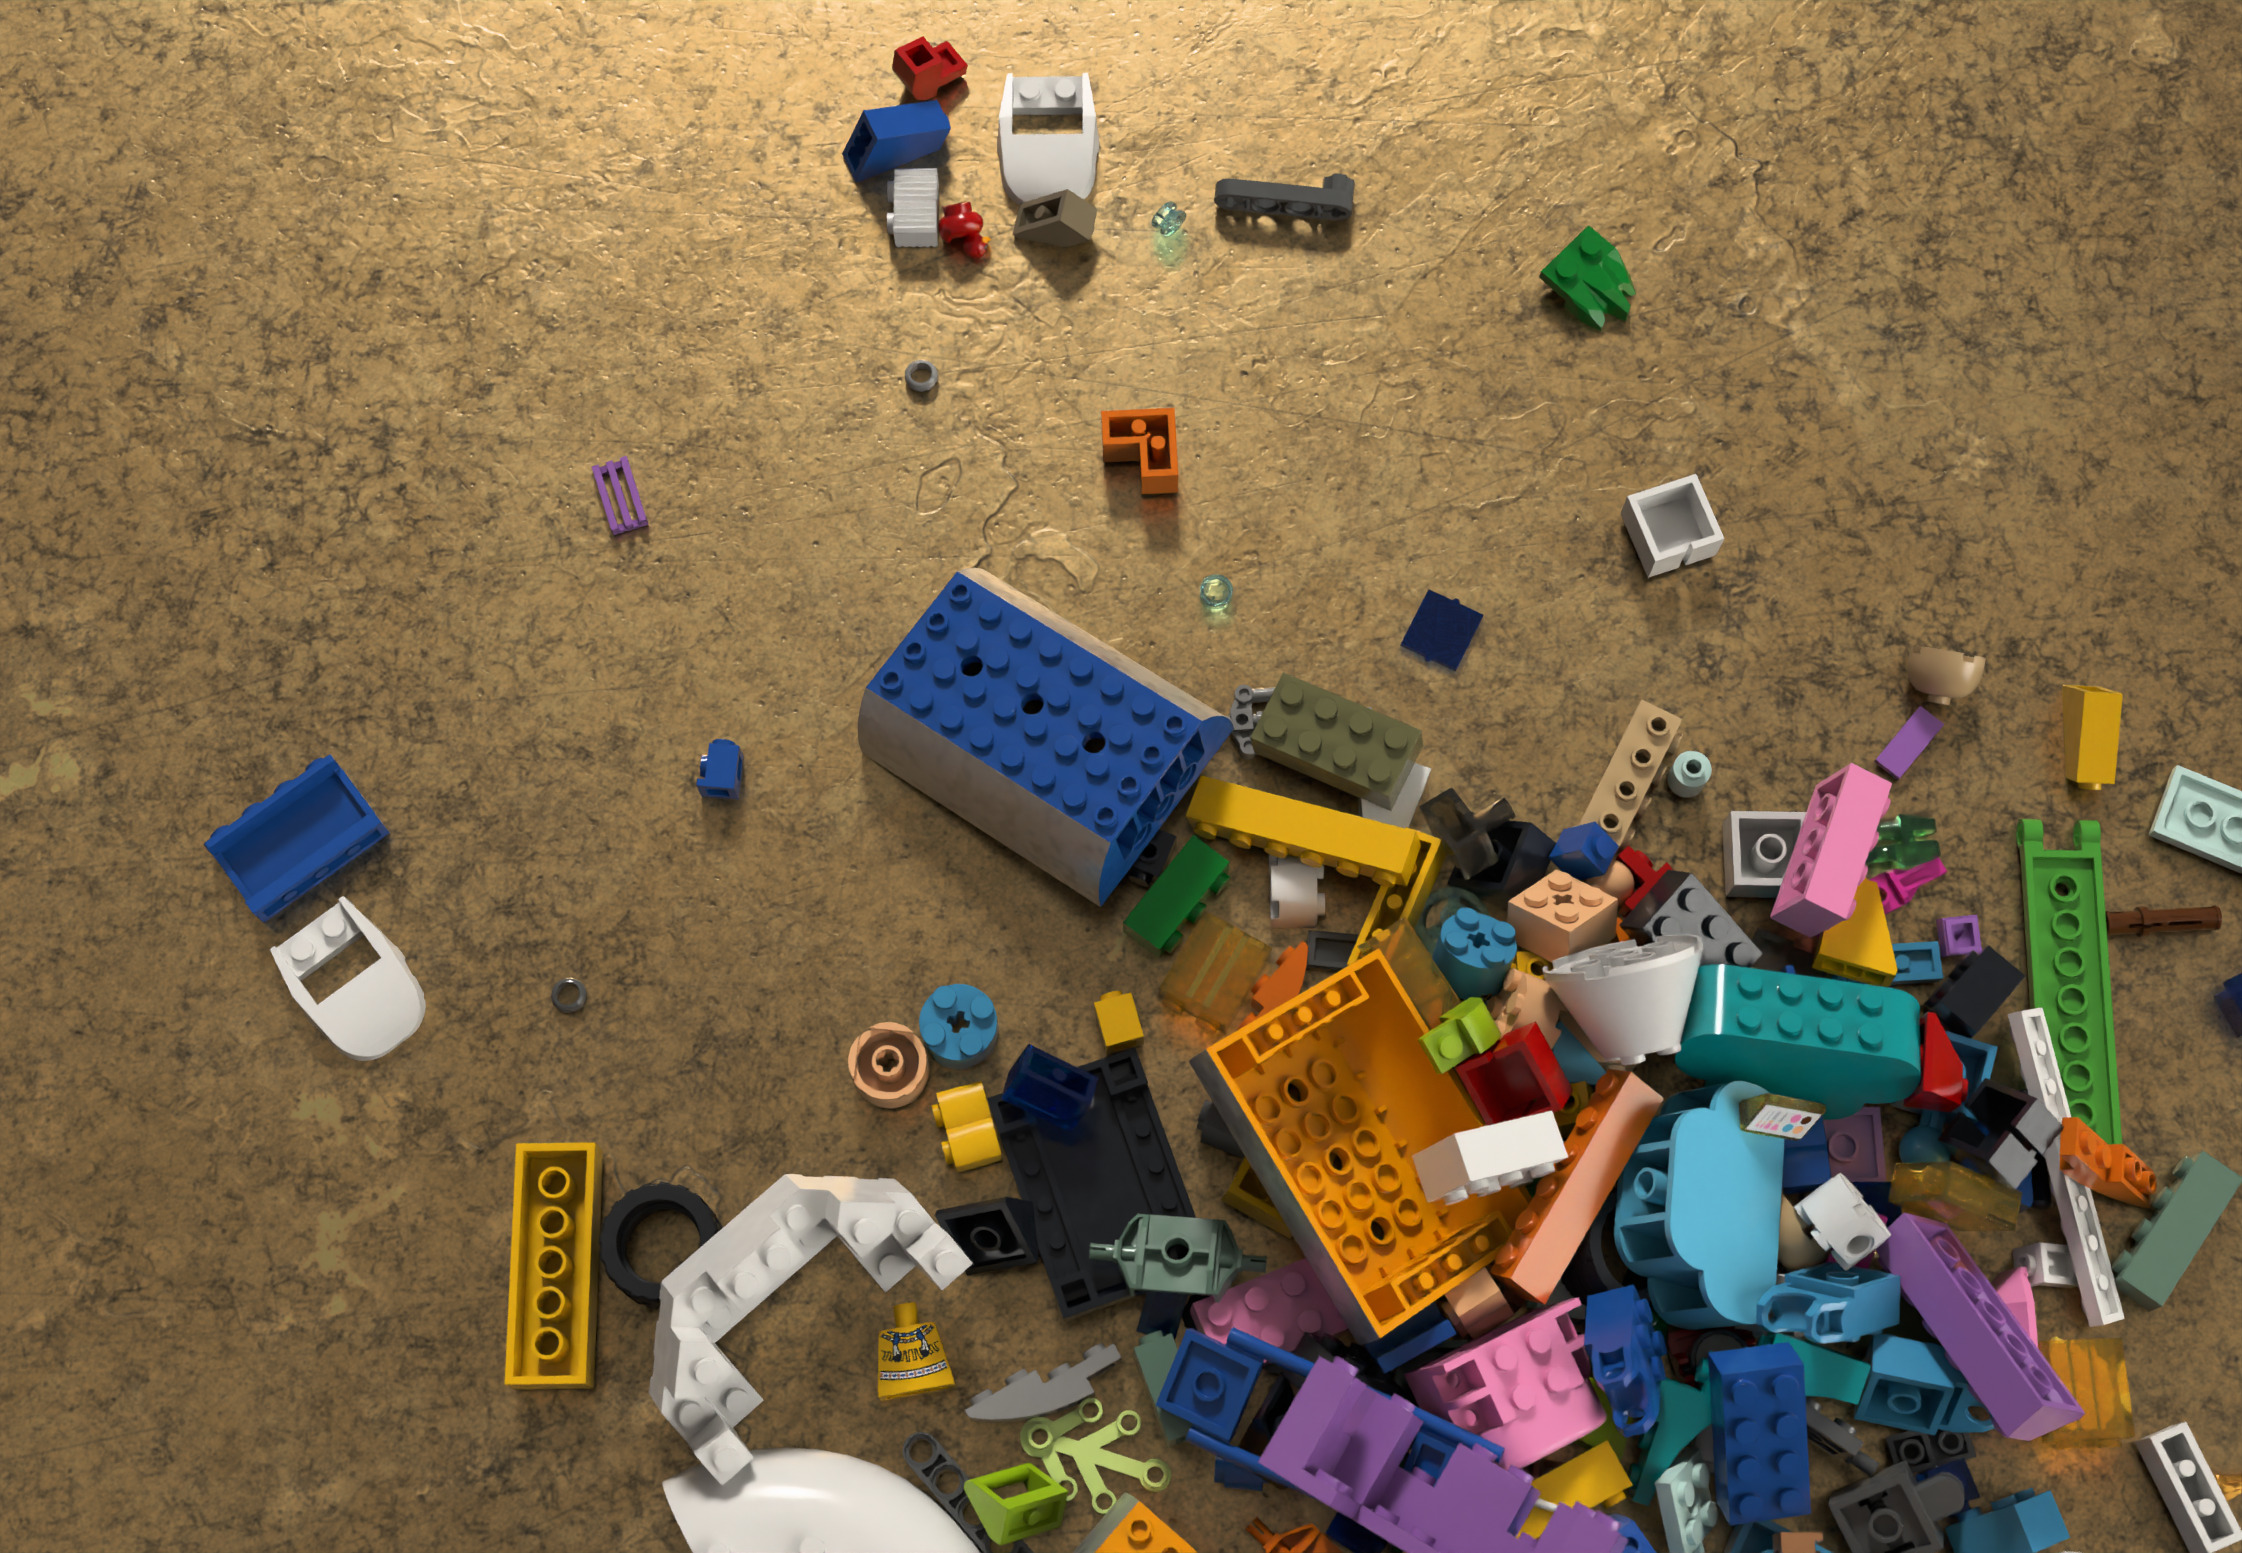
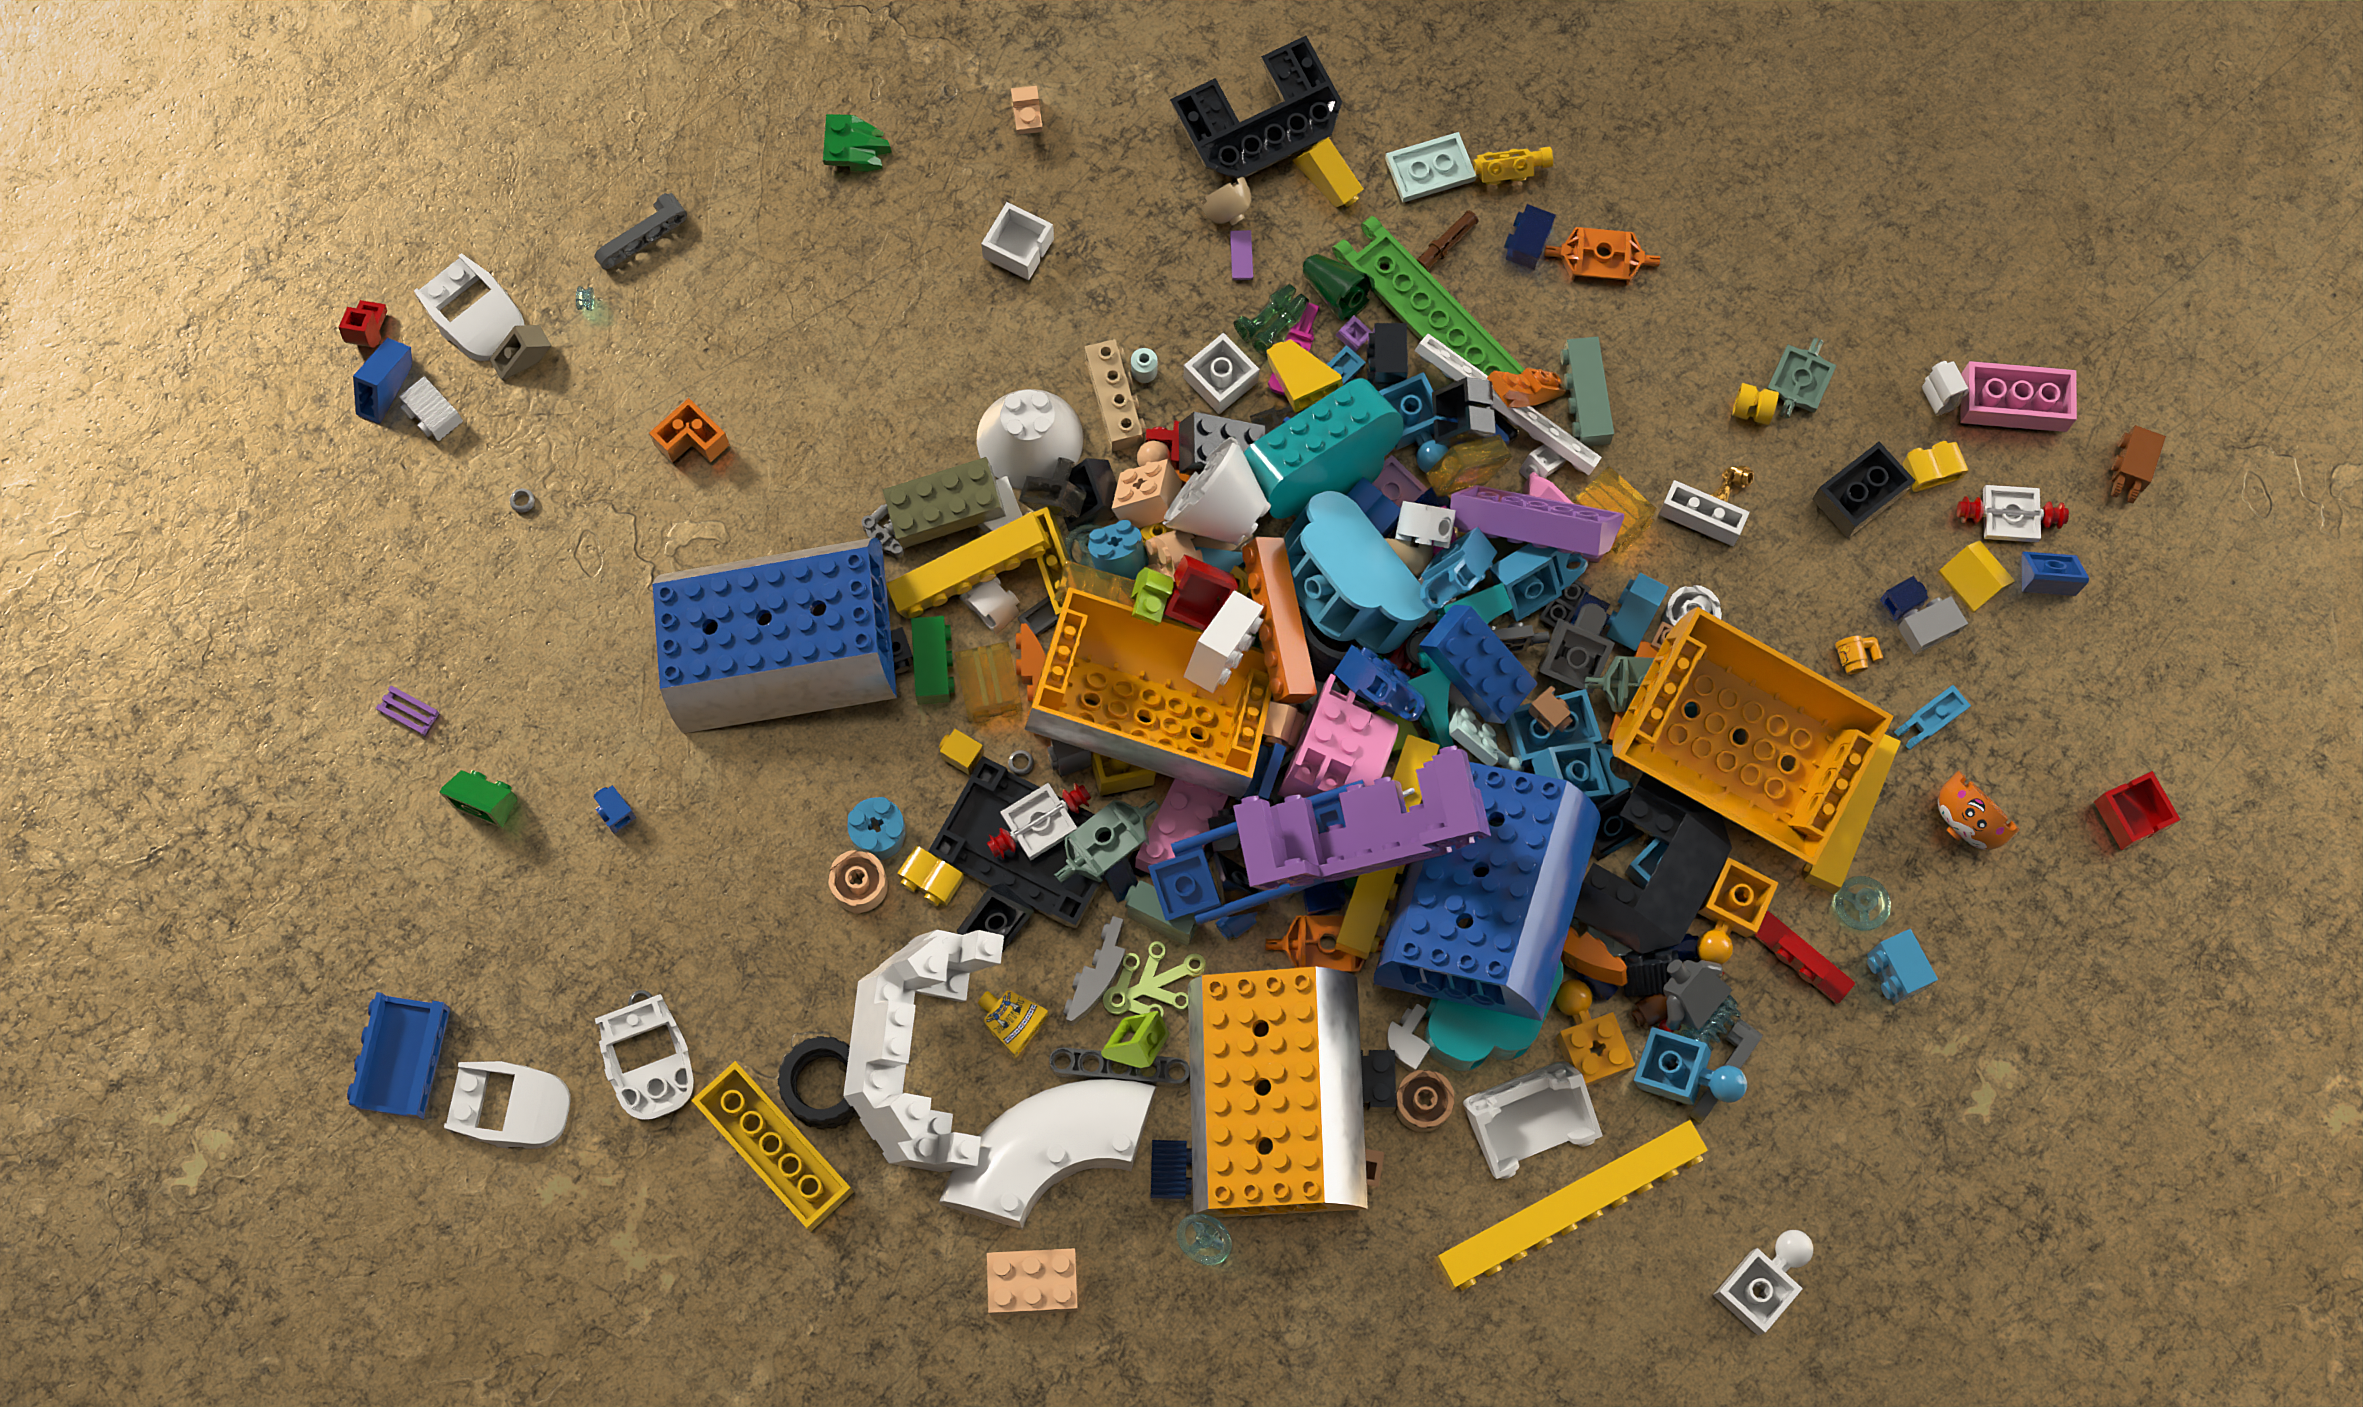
camera: 45 degrees left, 0 degrees up
red animal [938,201,991,259] -> none
clear blue brick [1001,1044,1098,1132] -> none
clear light blue bush [1200,574,1233,610] -> none
clear blue piece [1400,589,1484,672] -> none
blue brick [1549,821,1619,881] -> none
slope [1739,1093,1826,1141] -> none
bright pink brick [1770,763,1892,938] -> none
red slope [1903,1012,1968,1113] -> none
none -> green slope [439,770,517,828]
none -> white slope [595,994,694,1119]
none -> white cone [977,389,1083,490]
none -> white plate [987,783,1091,860]
none -> light grey piece [1008,750,1034,775]
none -> light nougat brick [1011,85,1043,135]
none -> black slope [1170,35,1342,179]
none -> dark green cone [1303,254,1375,321]

